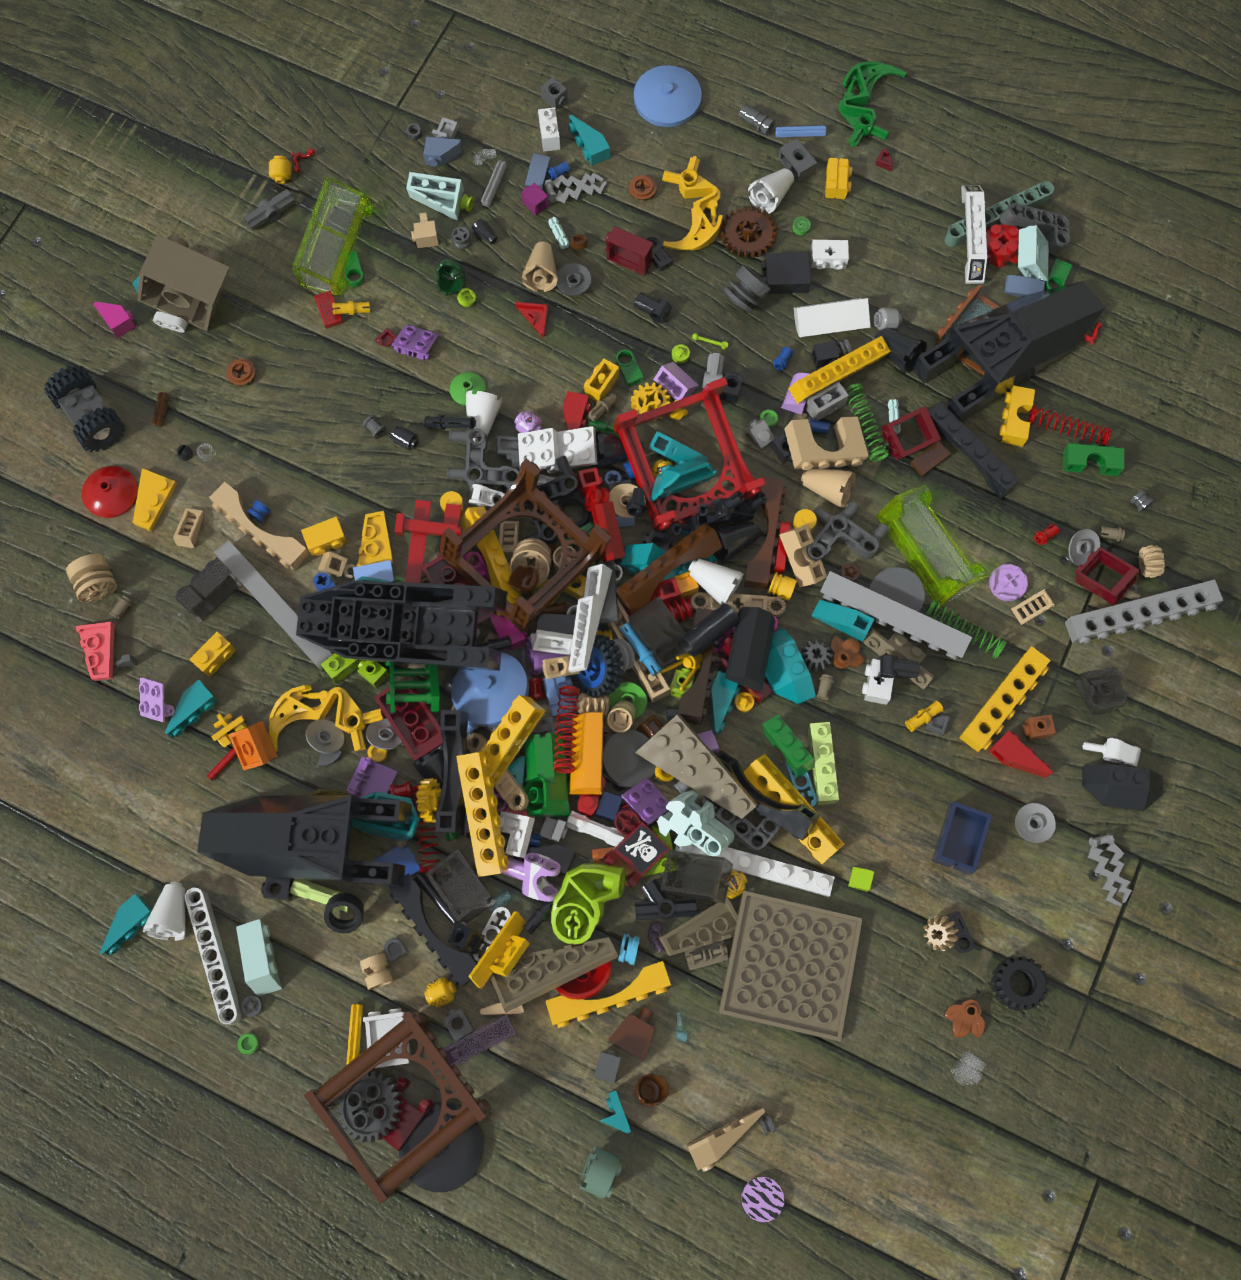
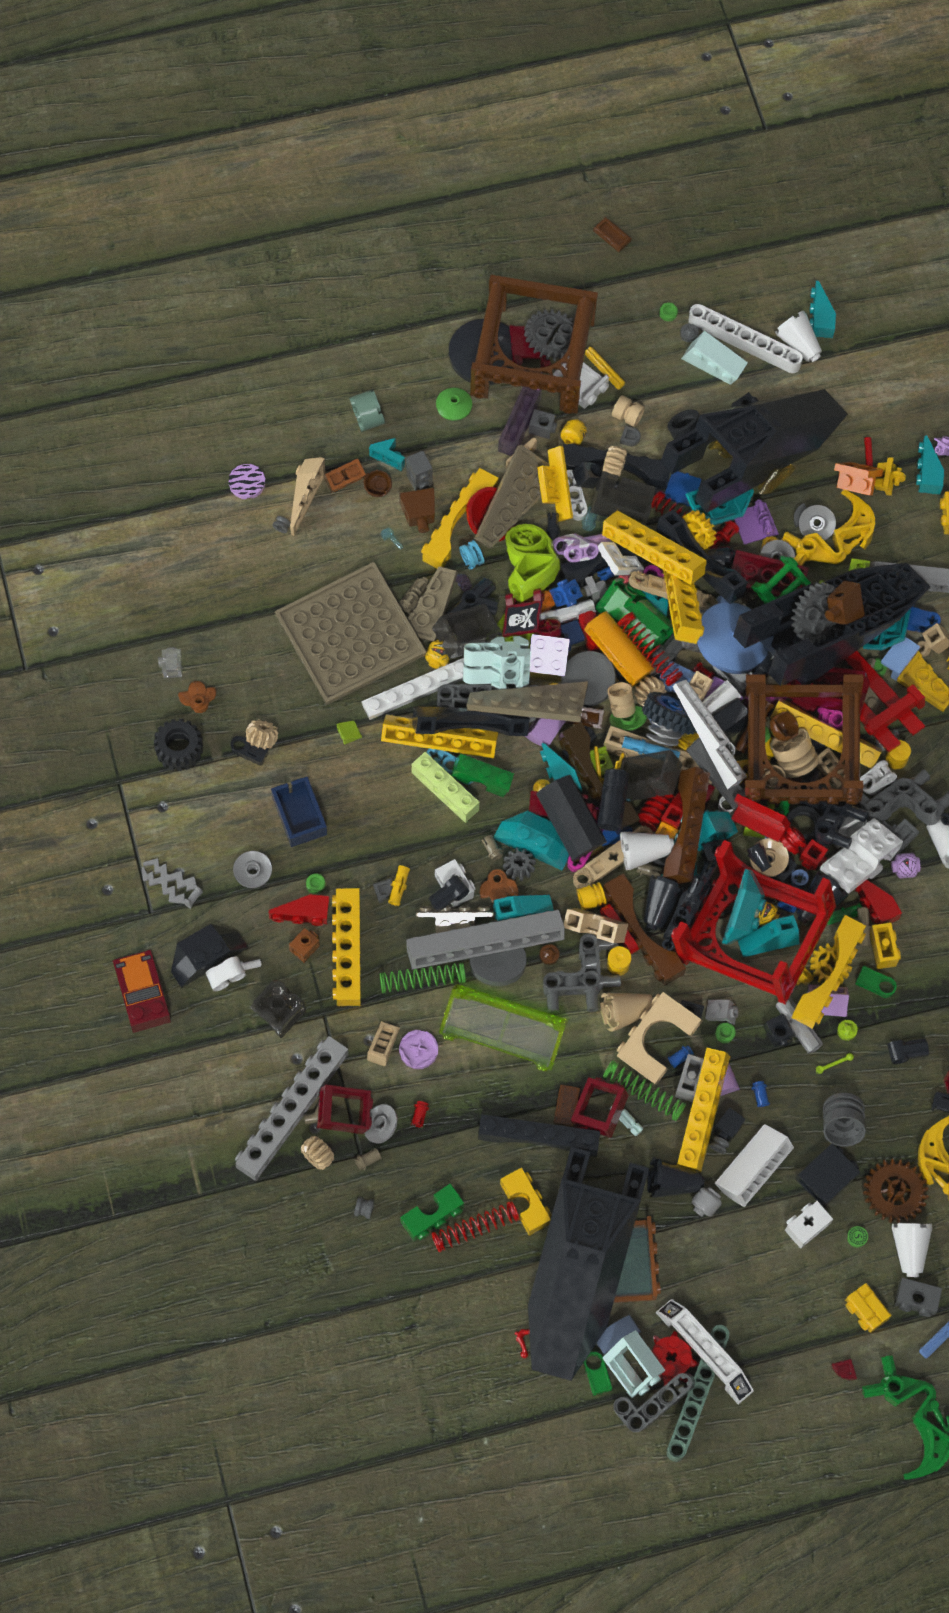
camera: 135 degrees right, 5 degrees down
none -> slope [113,950,171,1033]
none -> bright green tile [306,874,325,894]
none -> dark orange brick [324,459,366,493]
none -> bright green dish [436,388,472,421]
none -> blue brick [549,579,583,607]
none -> reddish brown tile [593,217,632,252]
none -> tan gear [603,446,627,478]
none -> dark grey gear [791,582,840,644]
none -> yellow arch [791,915,866,1029]
none -> reddish brown torso [825,581,865,624]

